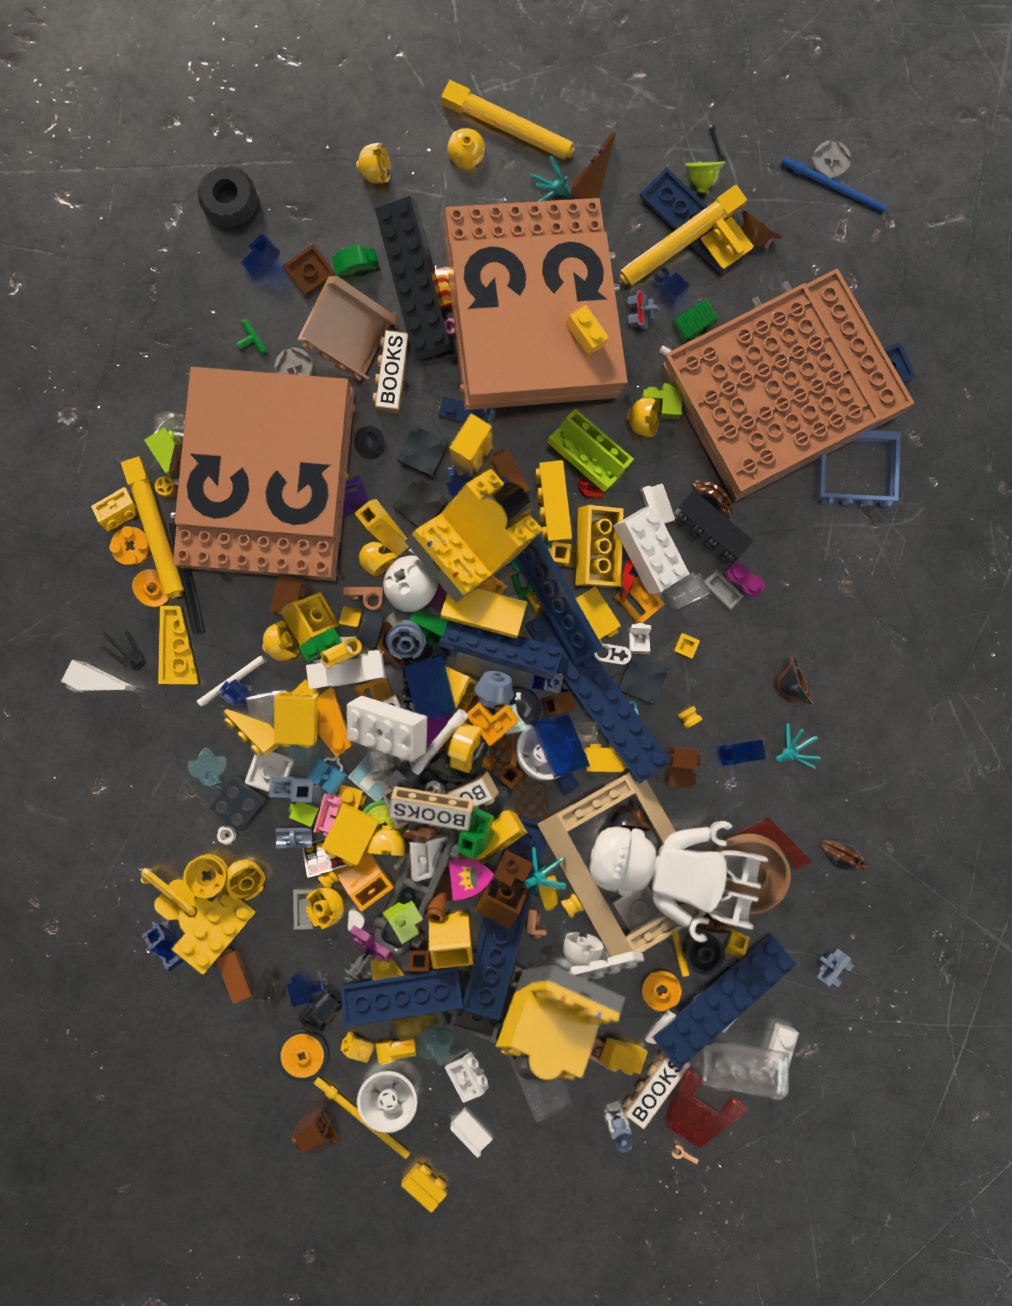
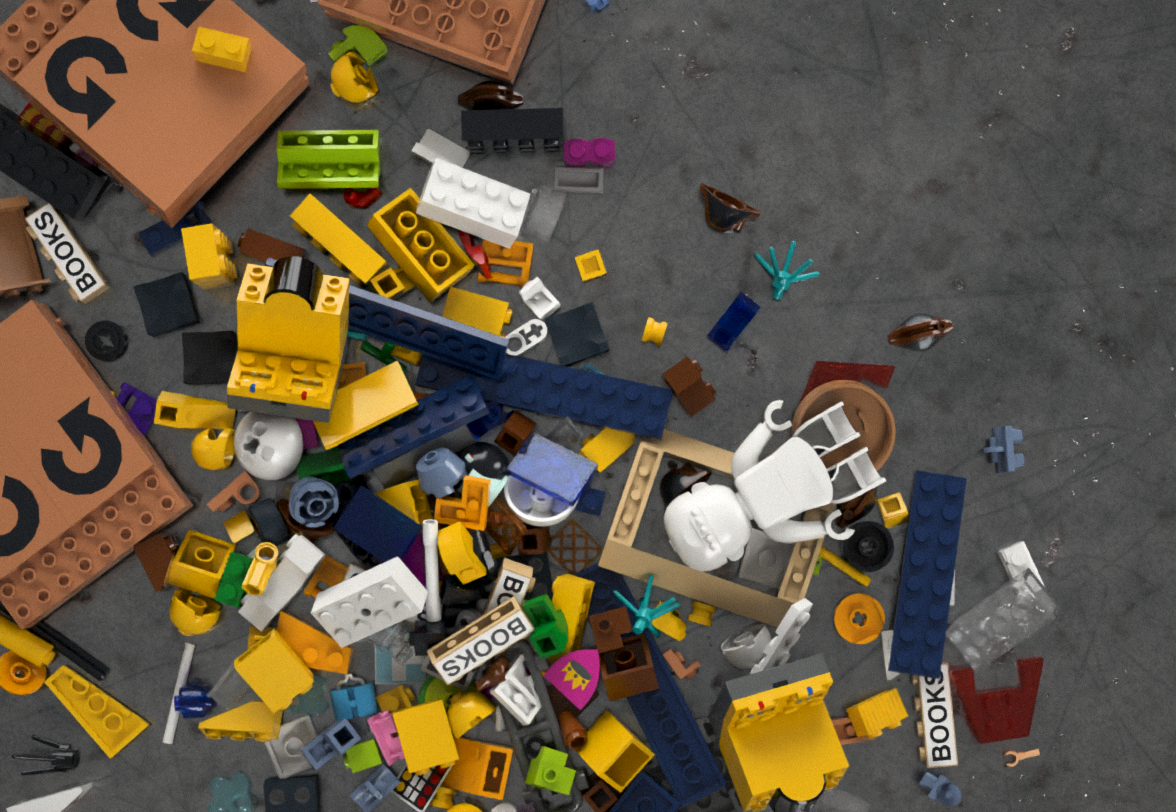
camera: 30 degrees left, 0 degrees up
clear blue brick [446,465,474,499] -> none

